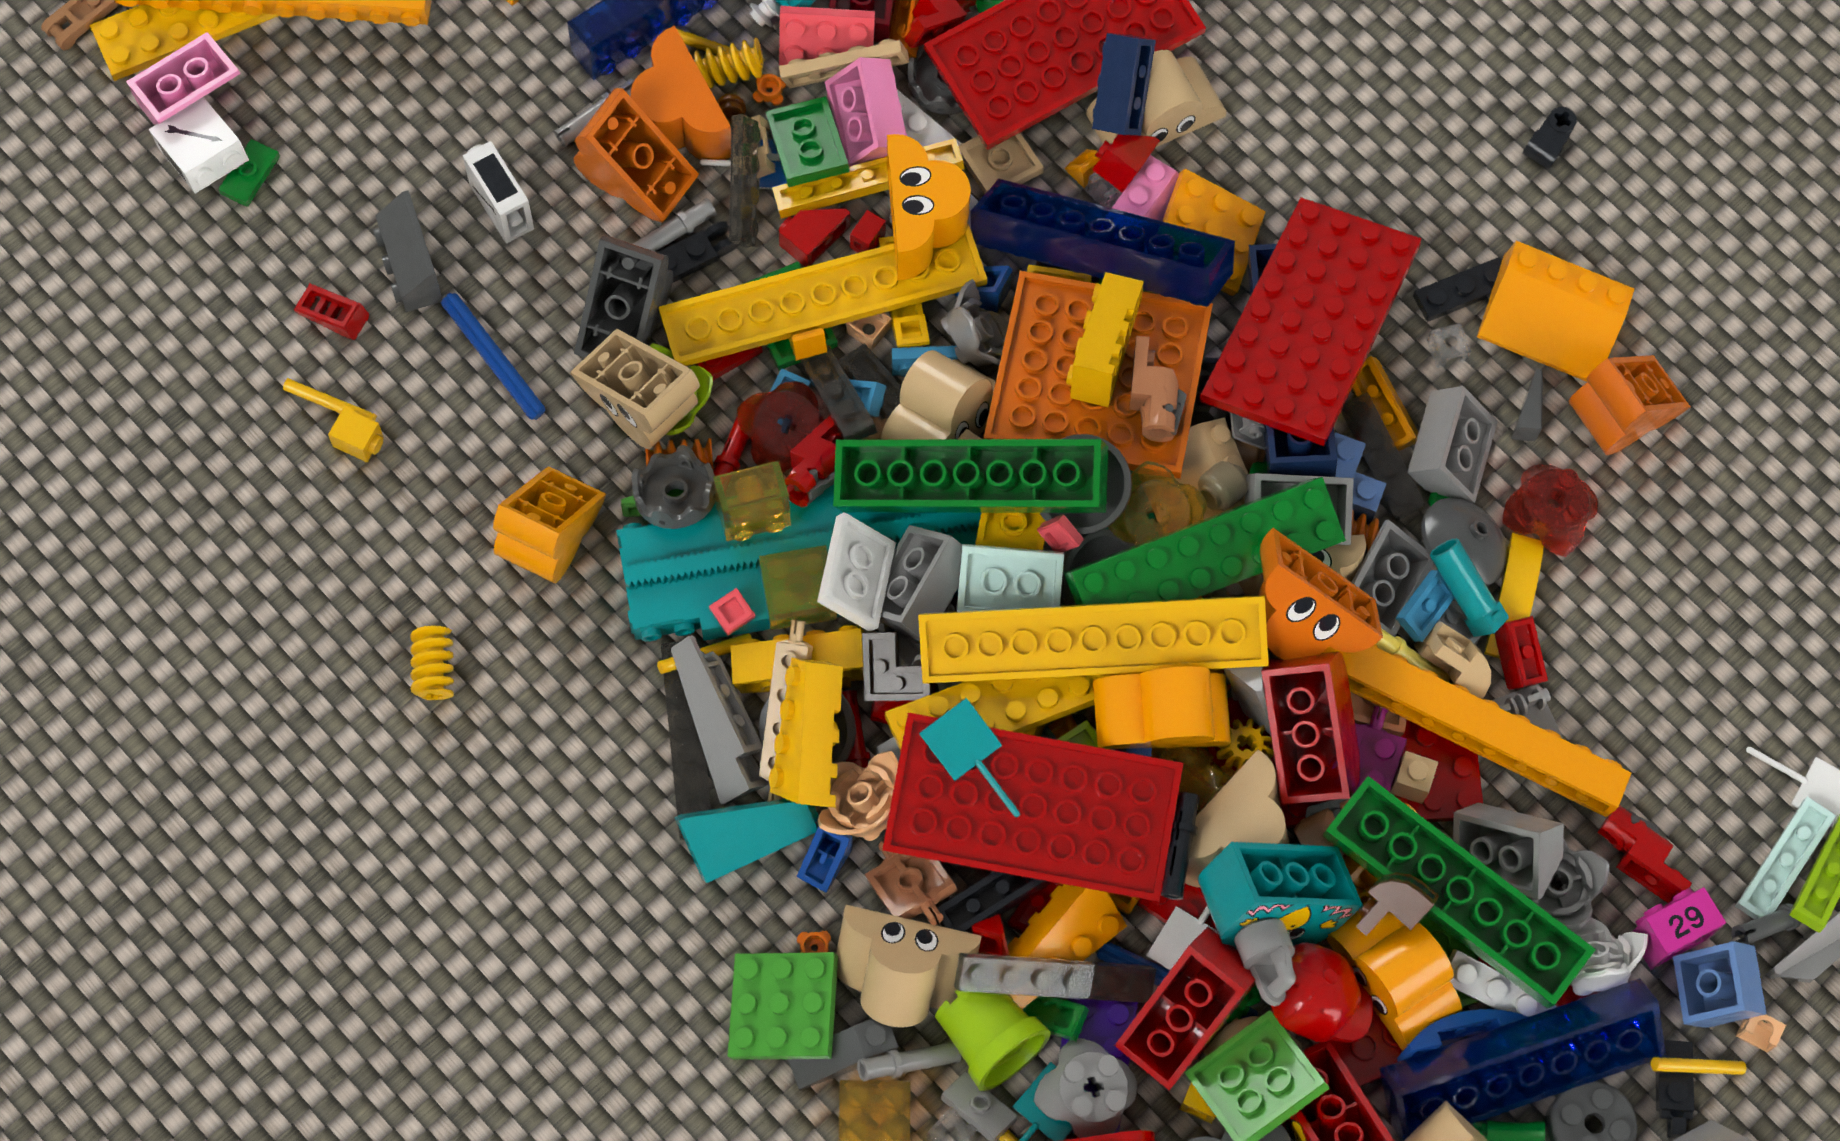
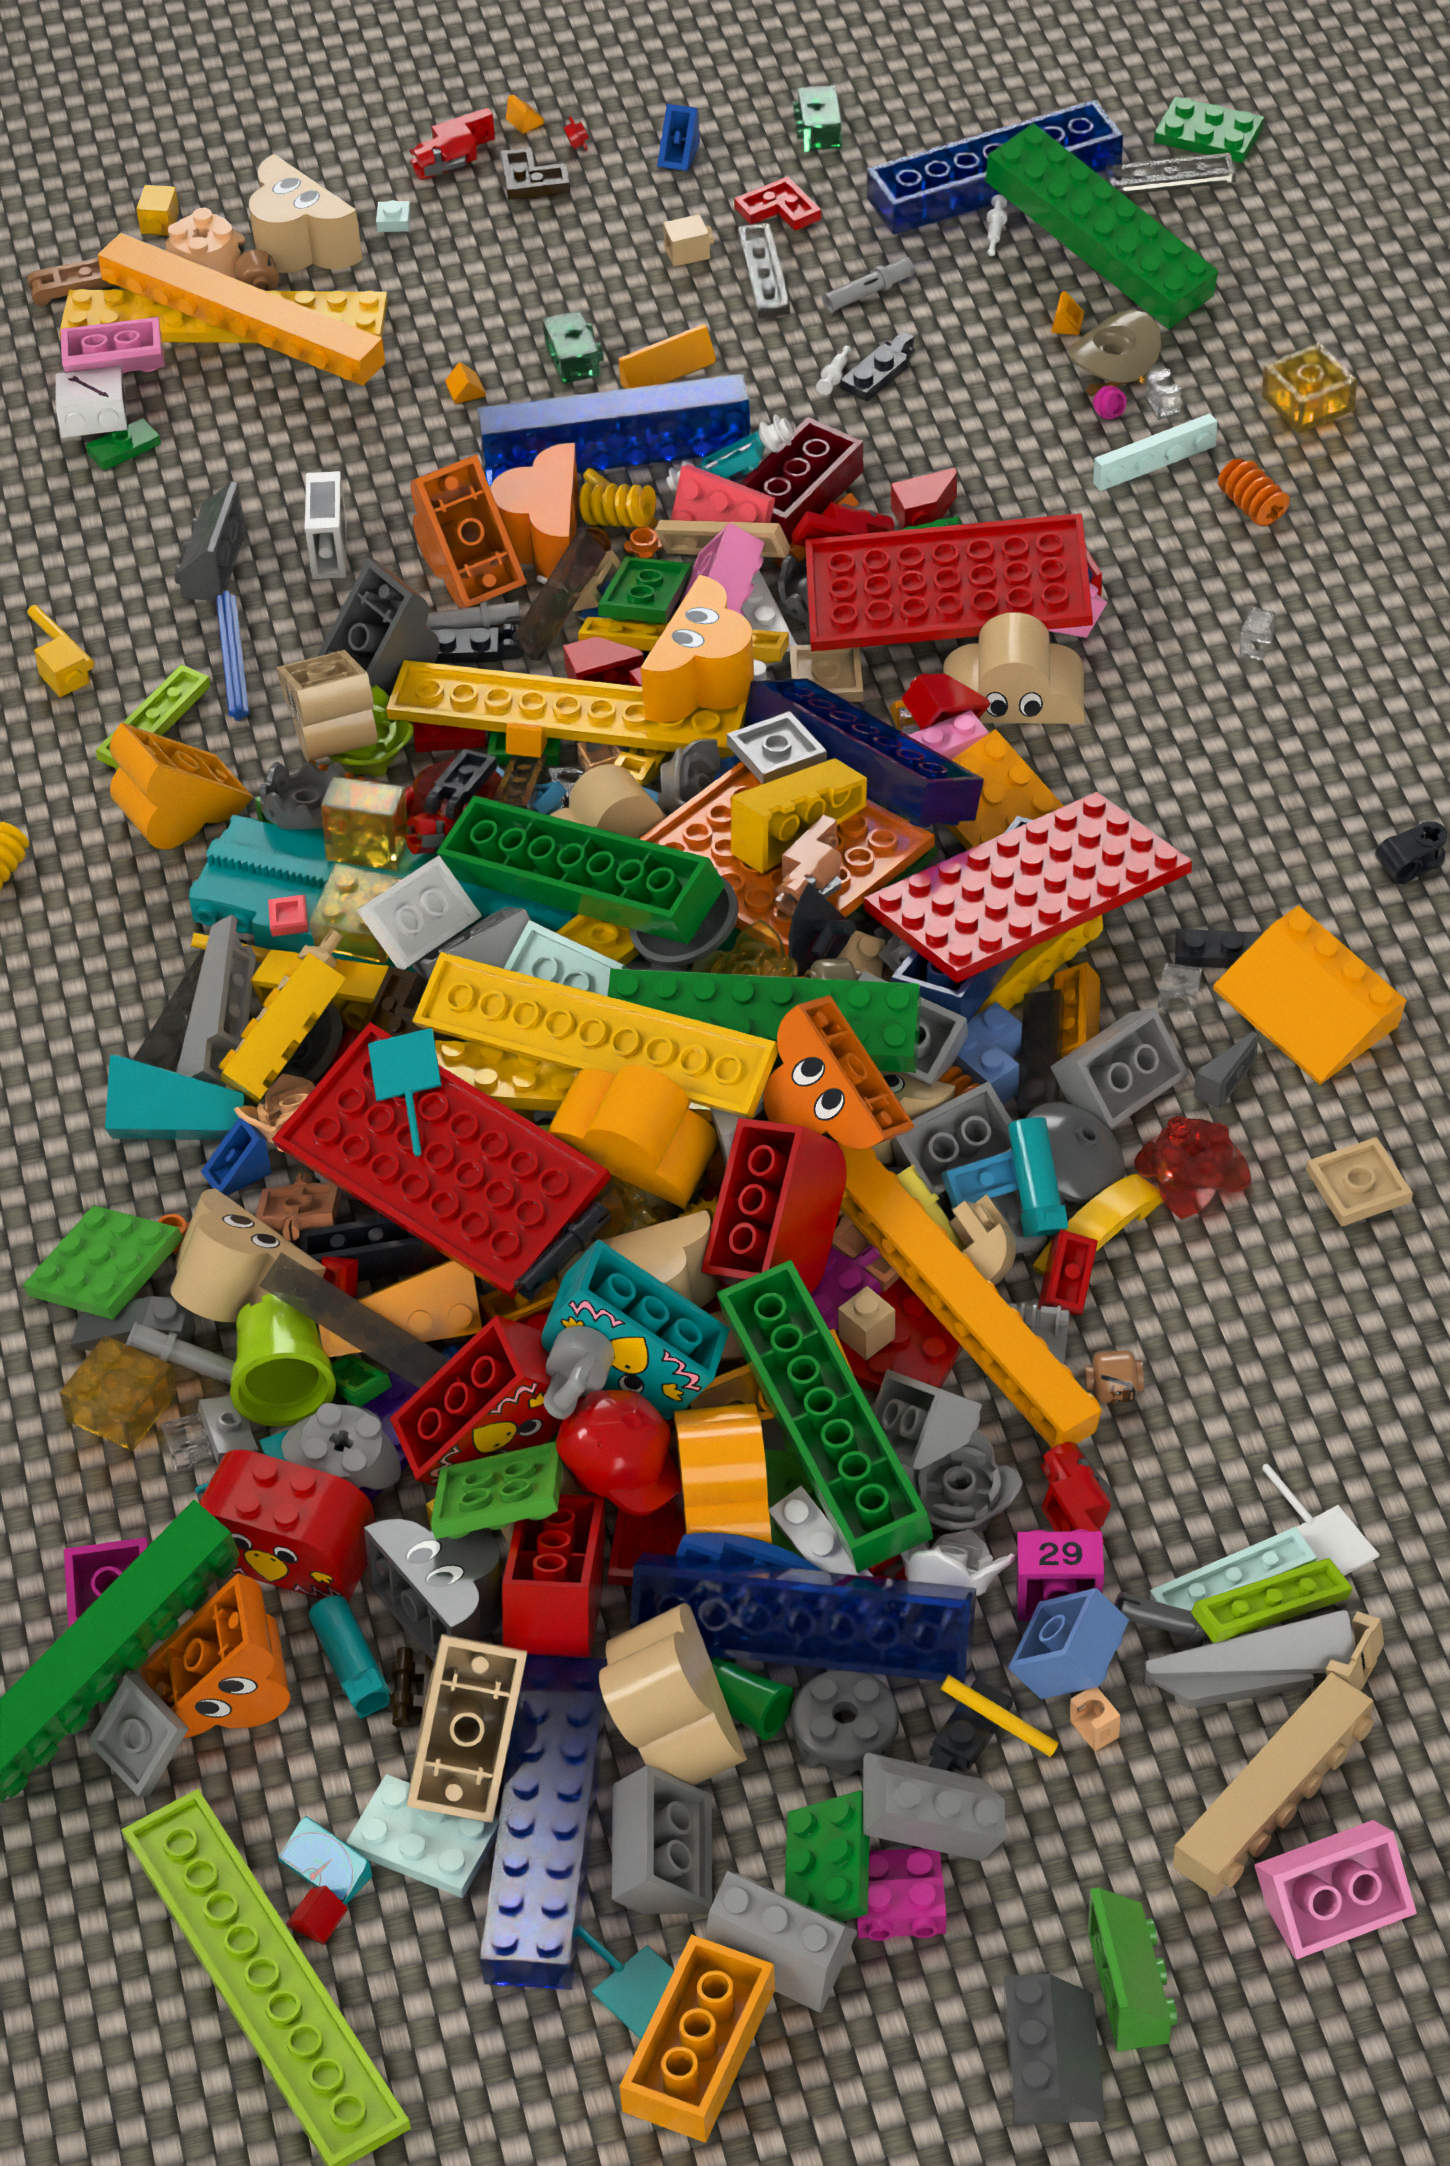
camera: 35 degrees right, 20 degrees down
red slope [294,284,369,340] -> none
coral tile [1037,514,1084,552] -> none
dark blue brick [1092,33,1156,136] -> none
brick [1356,872,1439,936] -> none
orange brick [1569,355,1691,455] -> none
none -> lime plate [95,664,211,769]
none -> black hinge [424,749,497,820]
none -> light grey plate [727,711,827,784]
none -> black shield [788,883,856,977]
none -> medium nougat head [1084,1350,1144,1404]
none -> tan plate [1306,1137,1413,1227]

